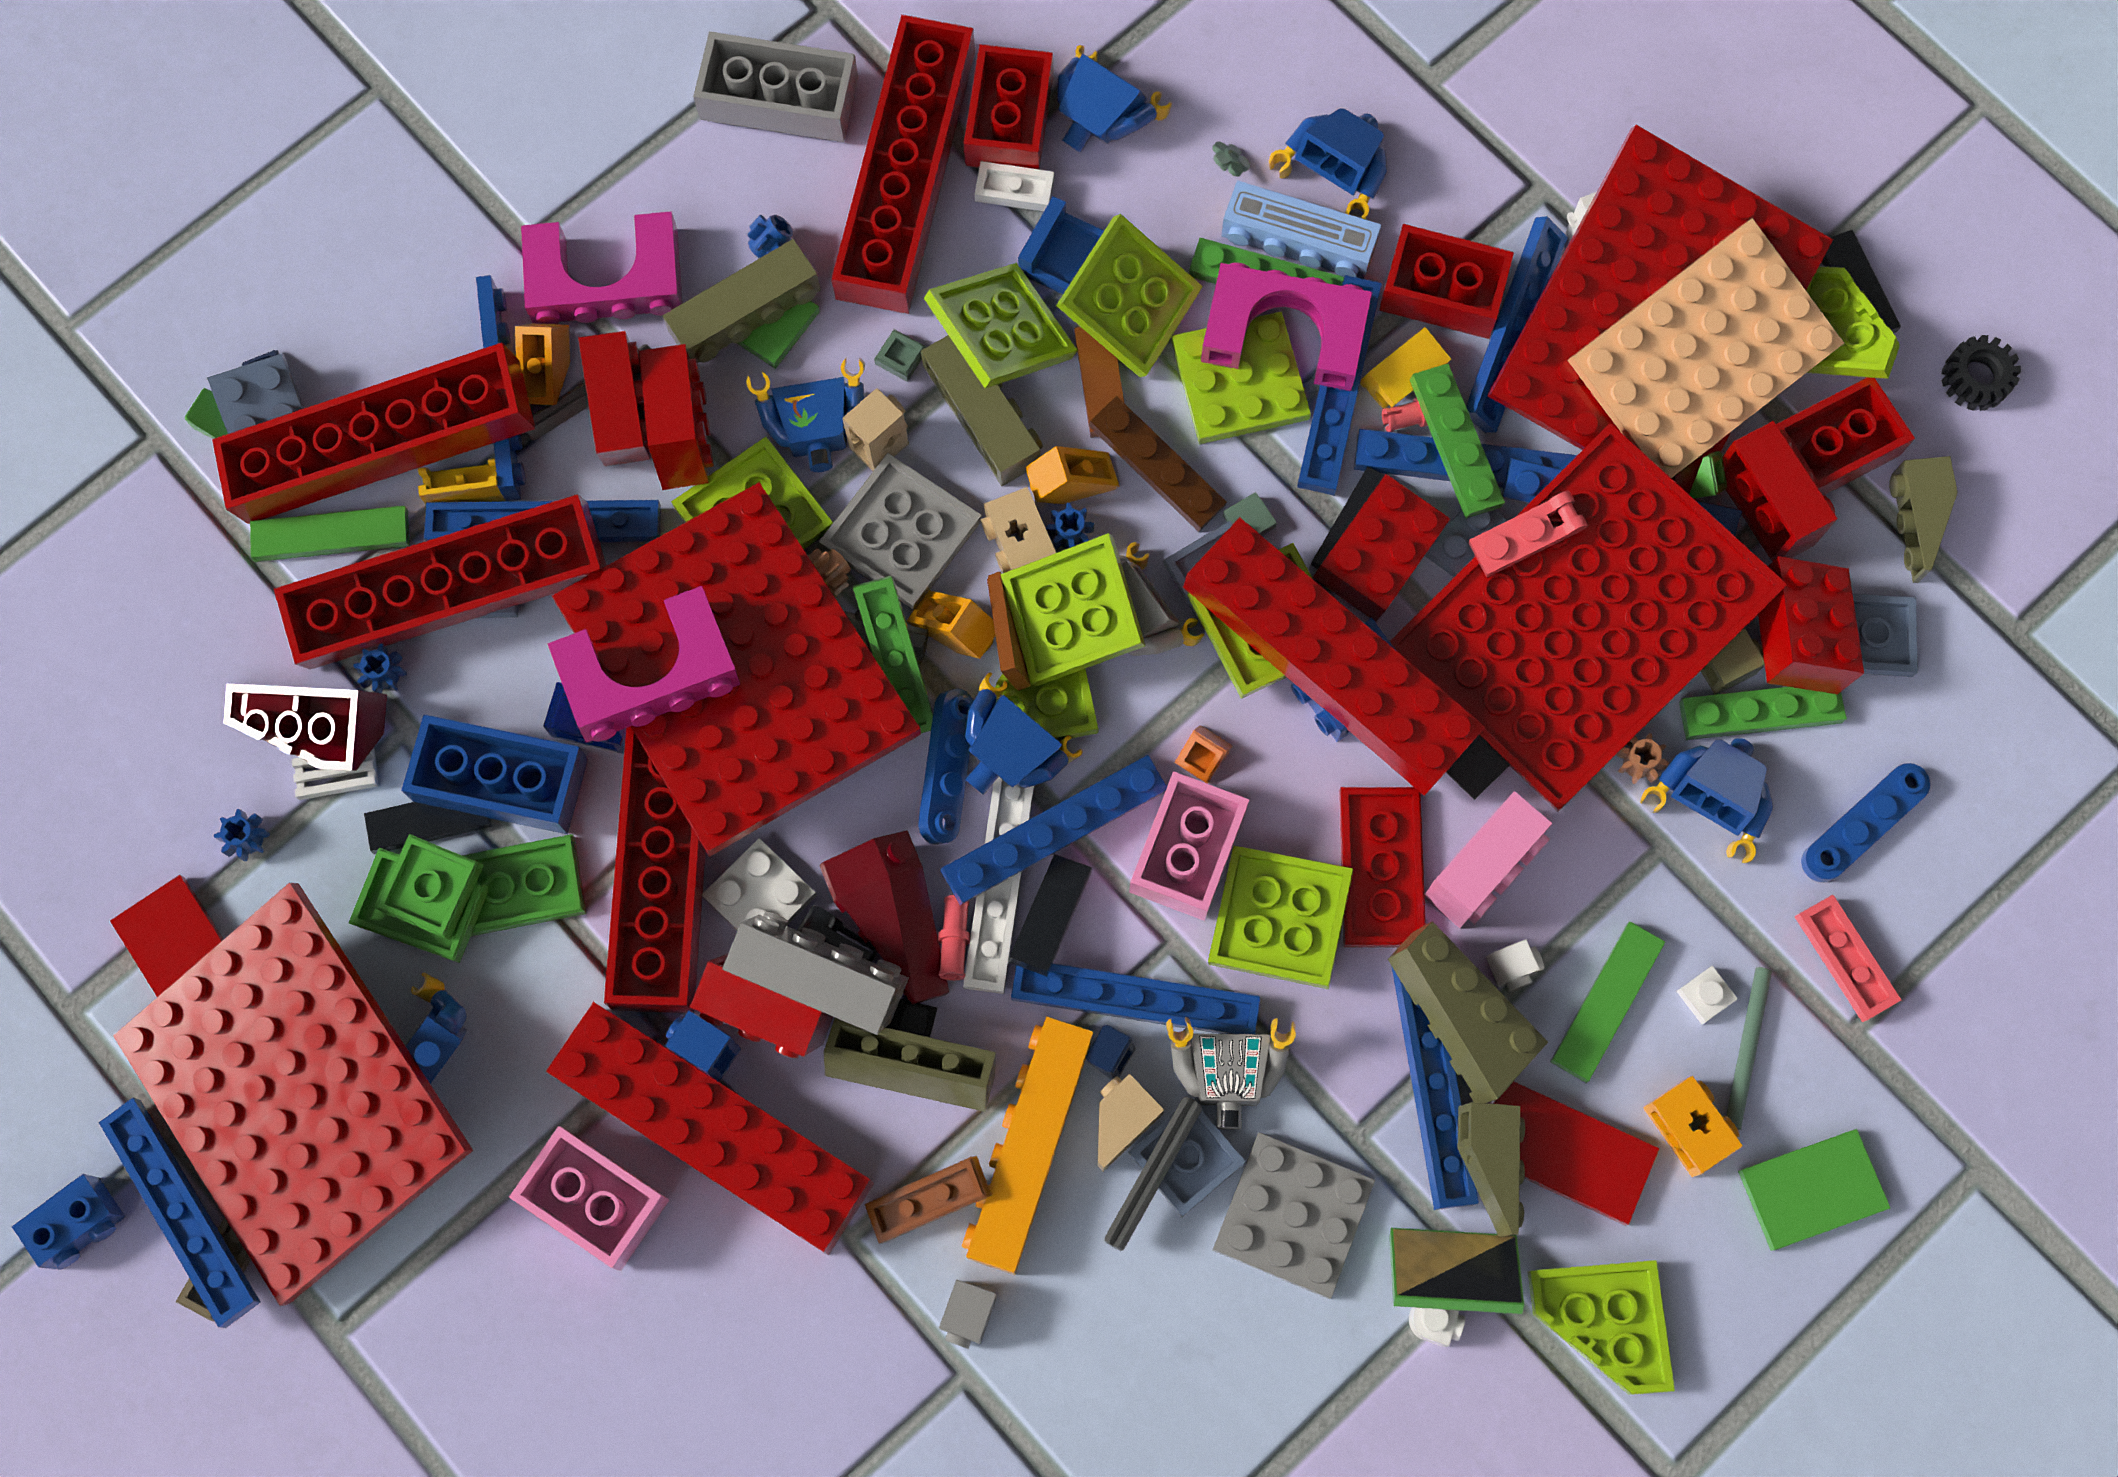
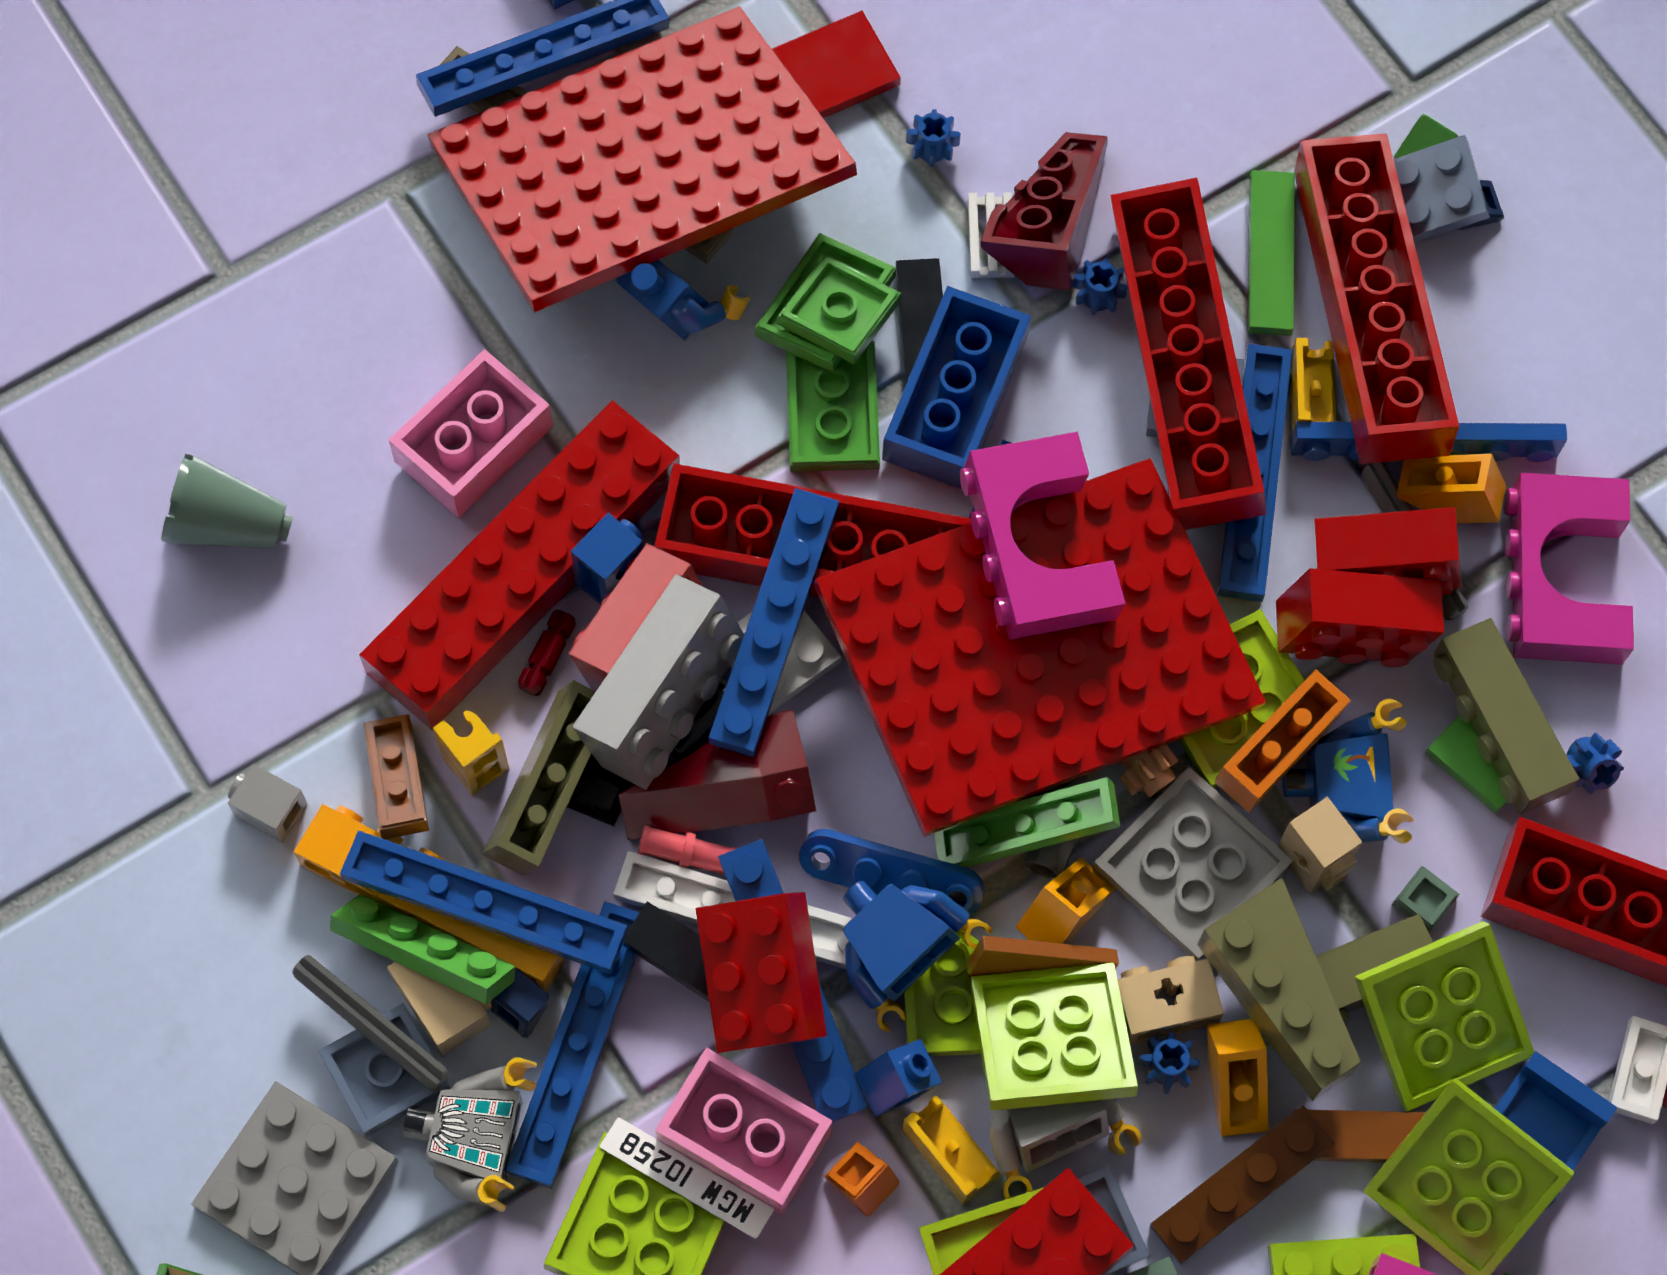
camera: 95 degrees right, 5 degrees down
none -> sand green cone [161,453,293,548]
none -> bright green plate [330,894,515,1004]
none -> blue plate [340,830,628,974]
none -> yellow hinge [433,710,509,796]
none -> dark red axle [518,609,576,696]
none -> white sticker [600,1118,774,1239]
none -> red brick [695,892,827,1053]
none -> blue plate [708,488,839,757]
none -> blue brick [854,1039,942,1117]
none -> yellow hinge [902,1096,1001,1205]
none -> olive wedge [1197,878,1361,1102]
none -> orange brick [1214,669,1351,813]

